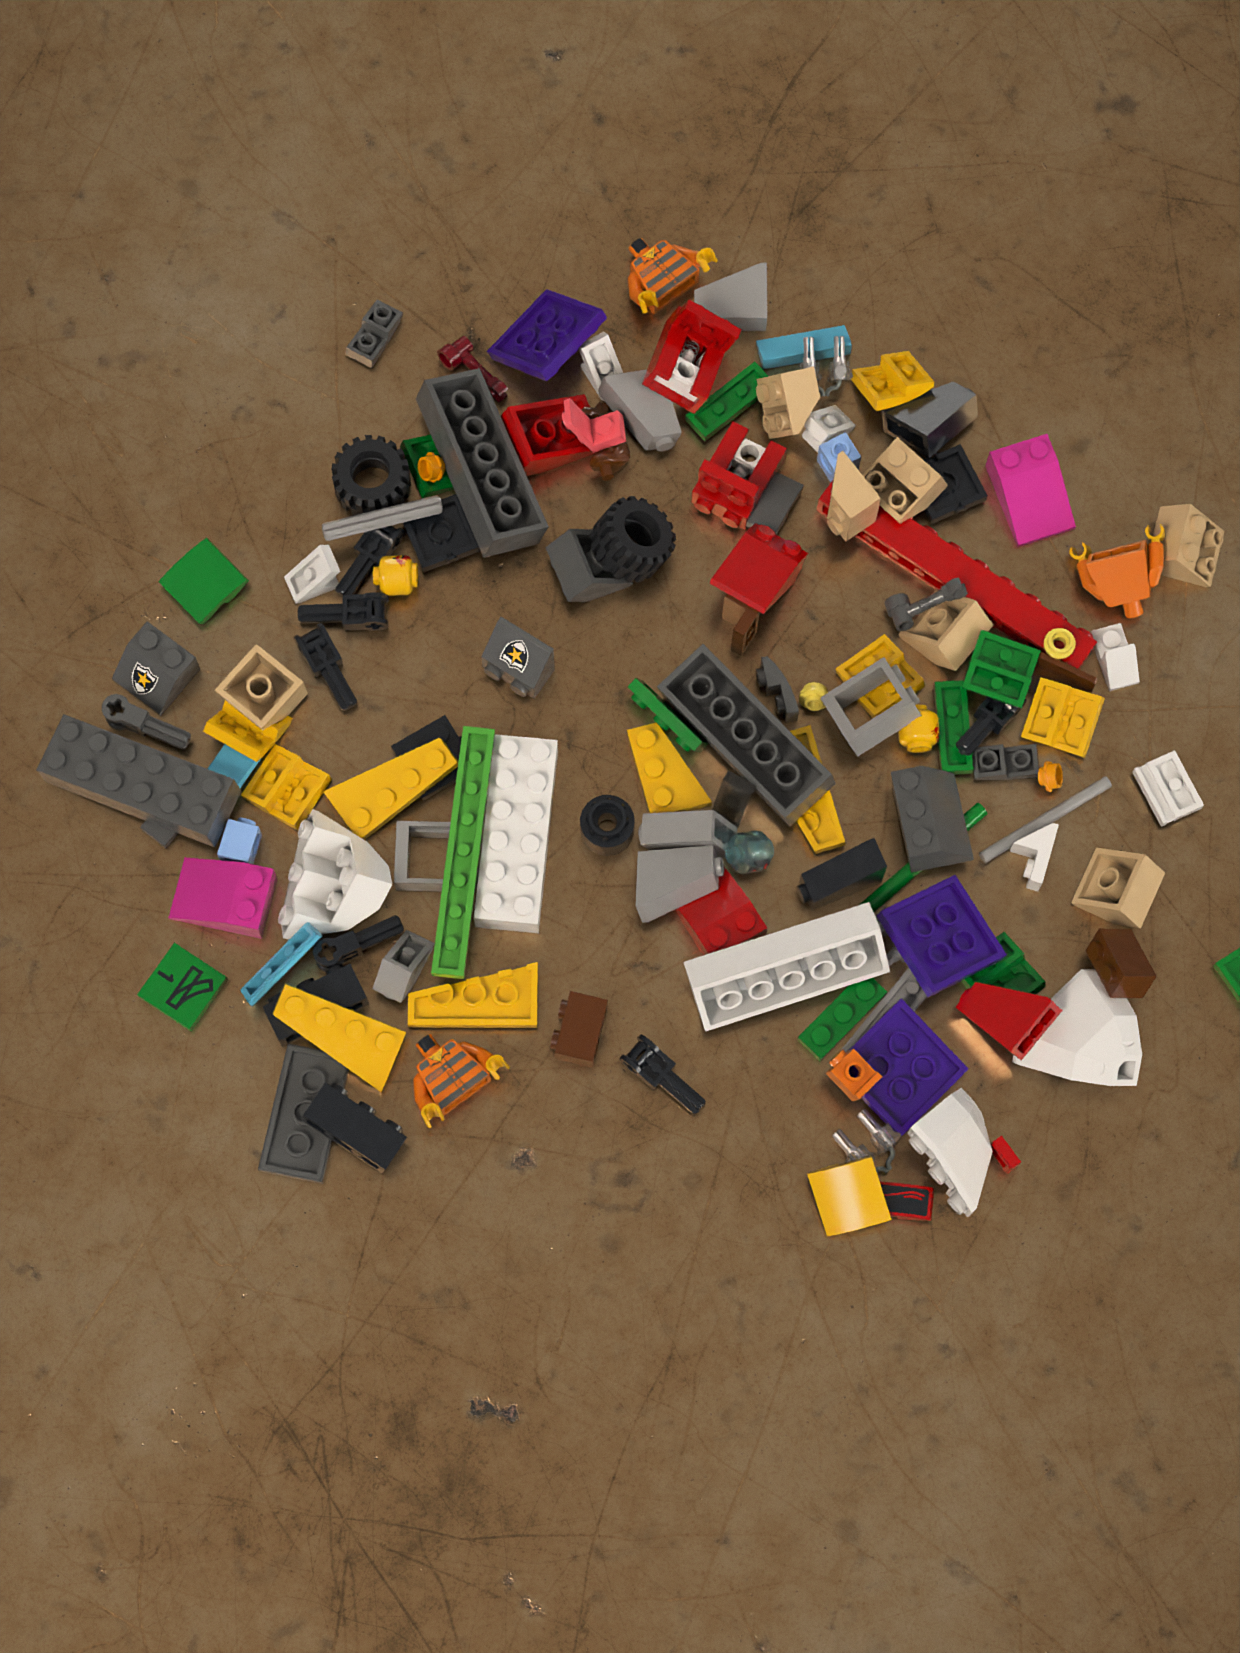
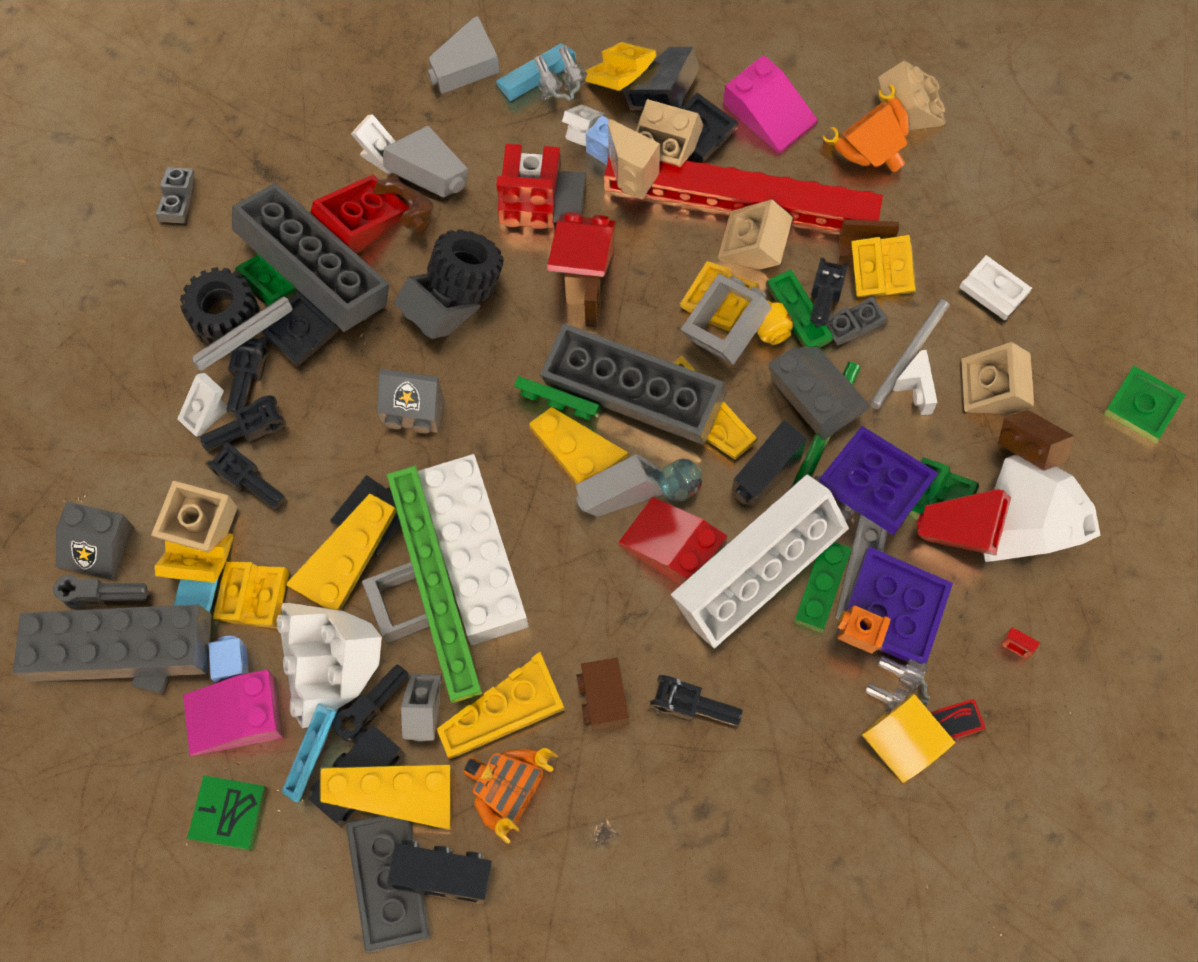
camera: 20 degrees left, 5 degrees down
green slope [158,538,249,625] -> none
yellow head [373,555,418,596] -> none
light orange plate [418,452,445,483] -> none
dark red brick [437,336,508,403] -> none
dark purple plate [487,289,607,381] -> none
coral bracket [562,398,626,453] -> none
black piece [580,795,635,856] -> none
torso [627,238,718,314] -> none
light grey slope [636,845,724,923] -> none
red brick [642,299,742,413] -> none
green plate [685,361,768,441] -> none
clear smoke plate [712,771,756,828] -> none
tan slope [756,366,820,439] -> none
dark grey slope [756,656,799,723] -> none
light yellow plate [799,682,828,711] -> none
dark grey brick [884,578,968,631] -> none
white brick [907,1088,993,1217] -> none
green slope [961,630,1041,709] -> none
light orange plate [1038,761,1063,792] -> none
light yellow plate [1044,628,1076,659] -> none
white slope [1090,623,1140,691] -> none

